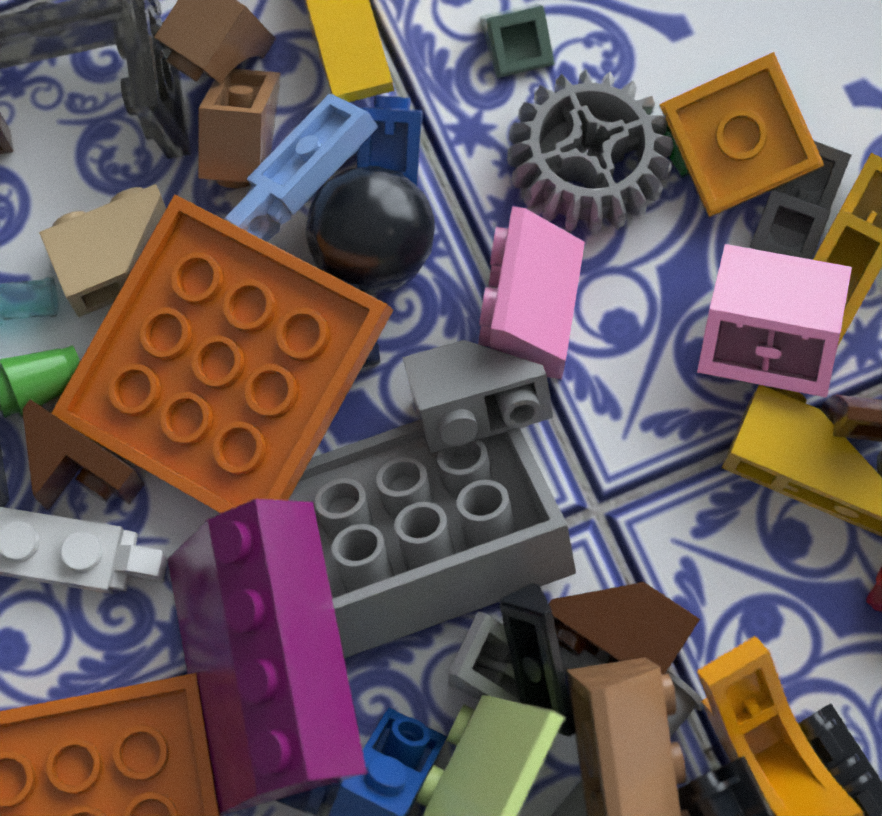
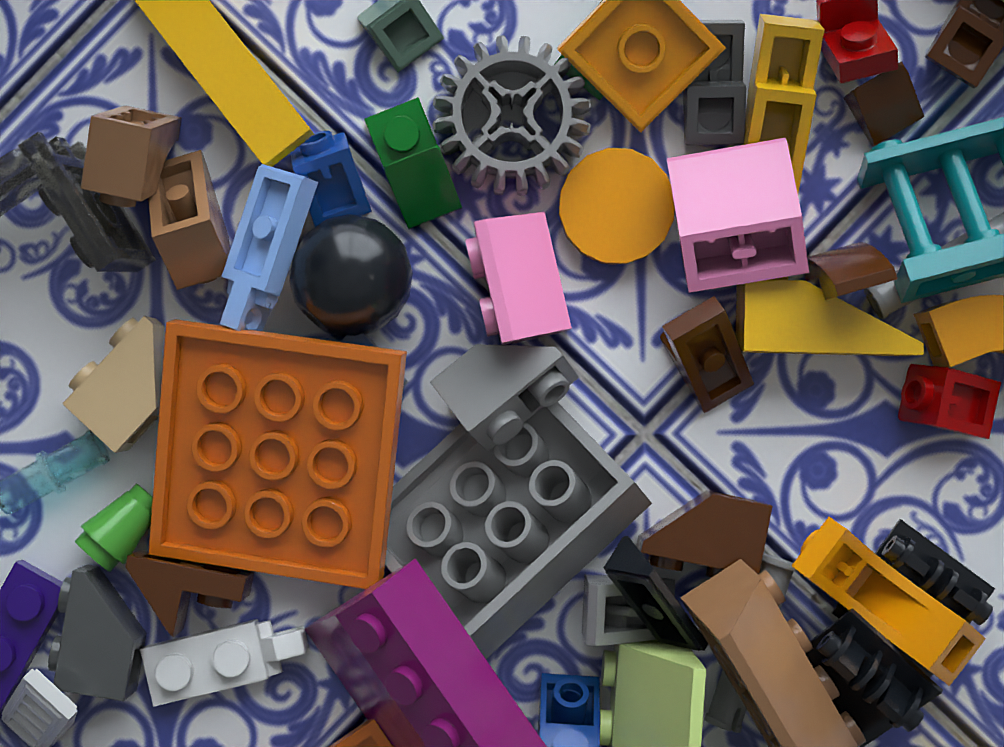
camera: 25 degrees left, 15 degrees up
none -> green slope [364,97,462,230]
none -> light orange tile [559,148,675,265]
none -> reddish brown slope [660,296,754,413]

